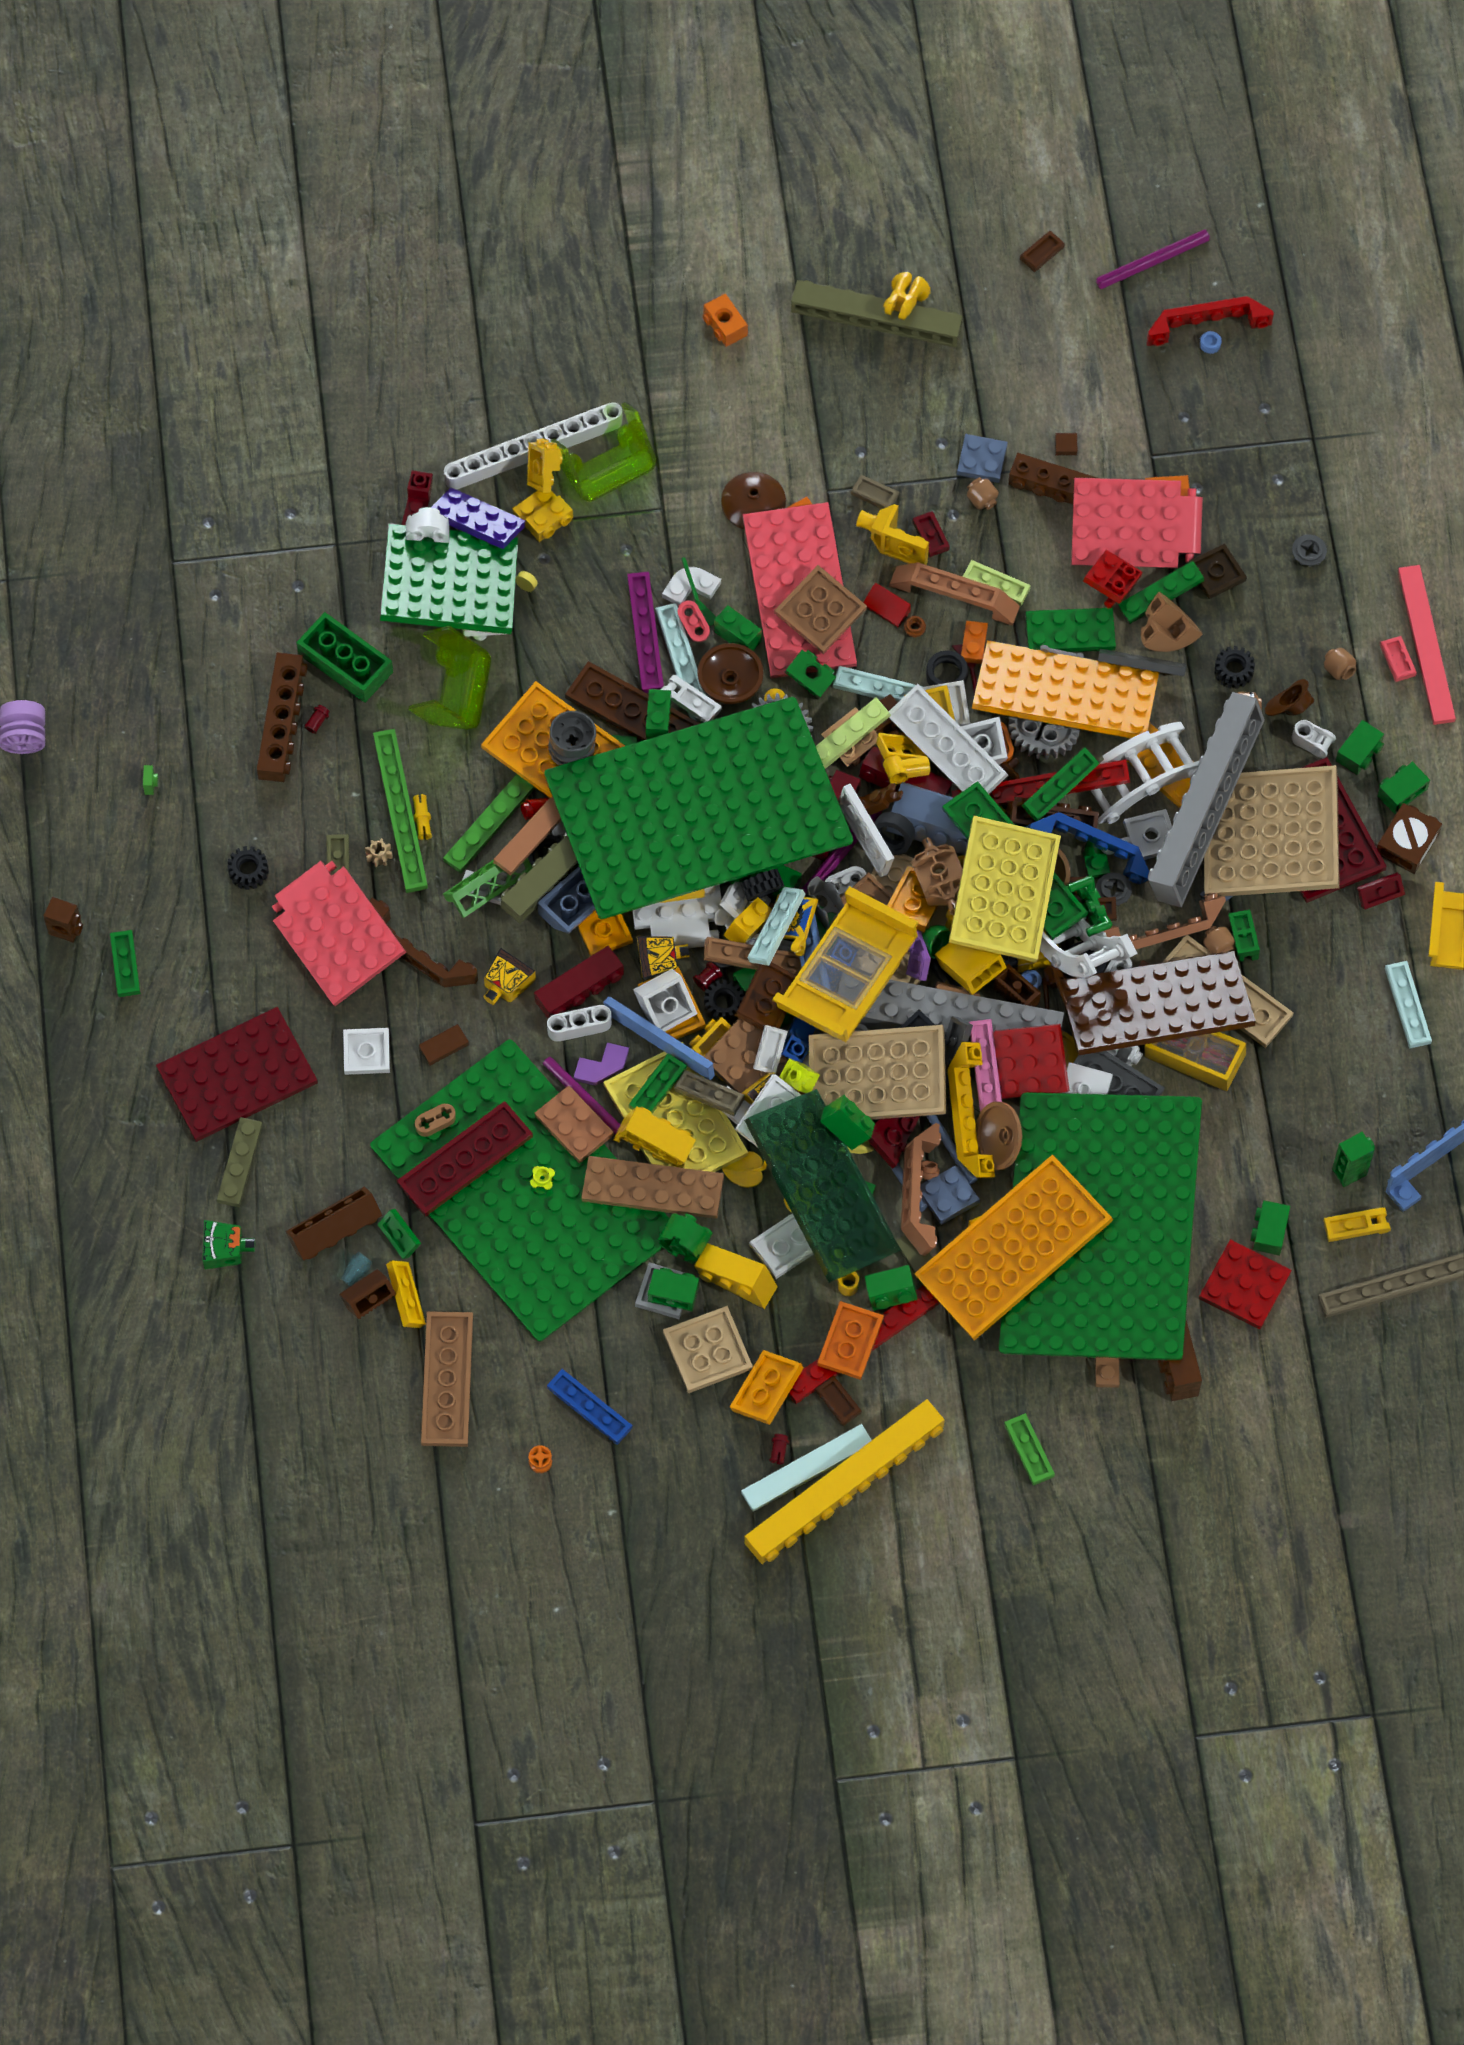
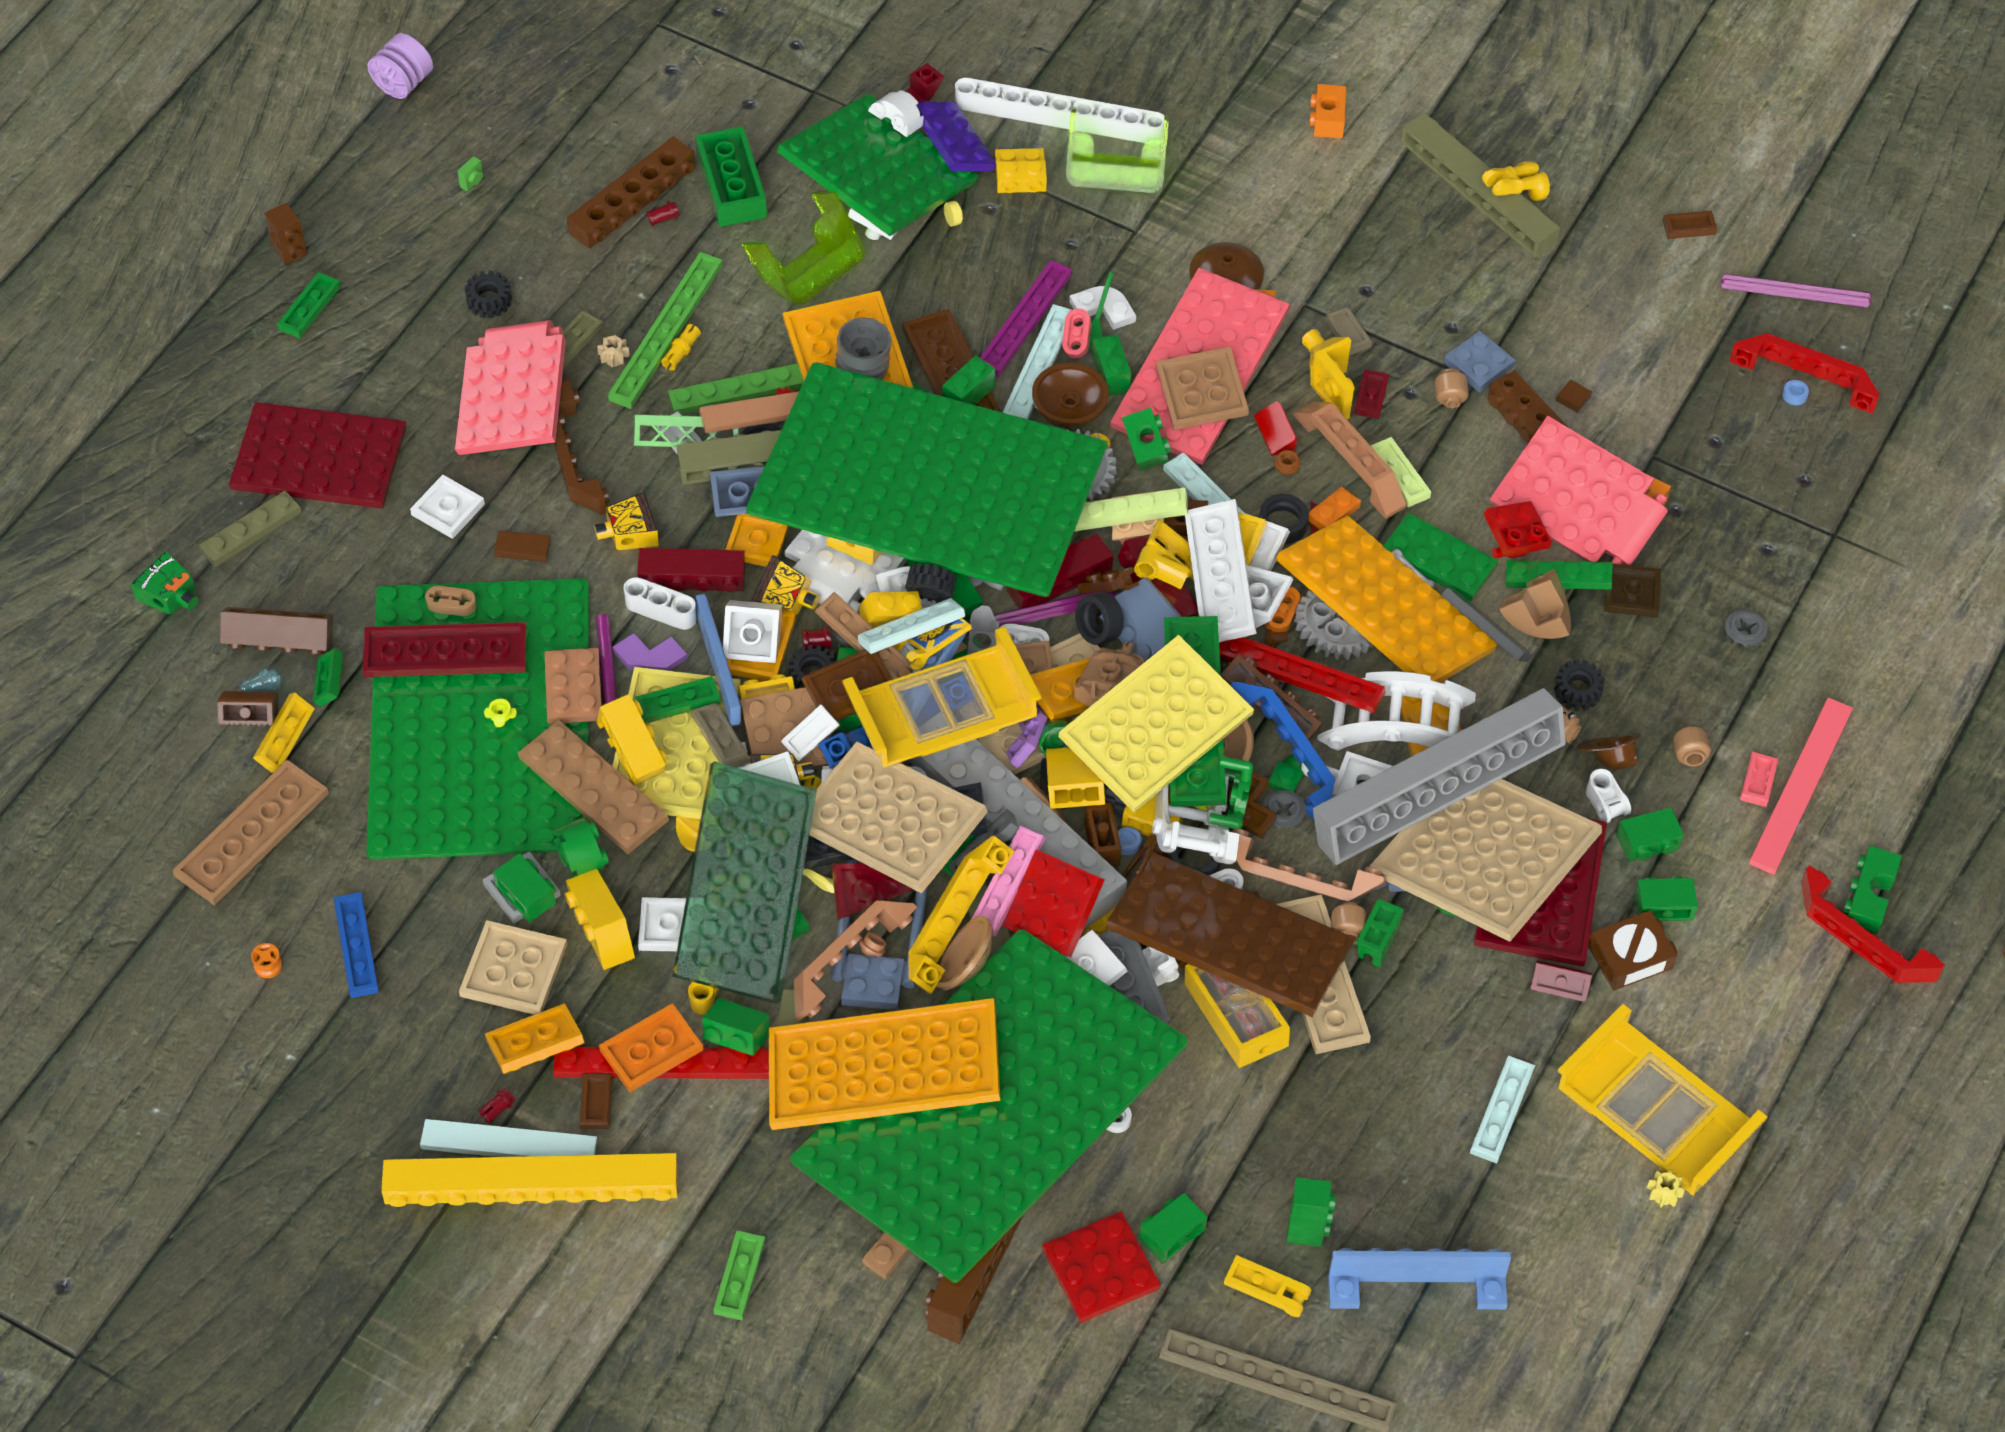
camera: 35 degrees right, 10 degrees down
yellow plate [527,438,563,493] -> none
white plate [661,675,722,722] -> none
neon yellow brick [779,1058,820,1095] -> none
green brick [820,1095,875,1150] -> none
white tile [838,784,894,877] -> none
green plate [1021,747,1100,821] -> none

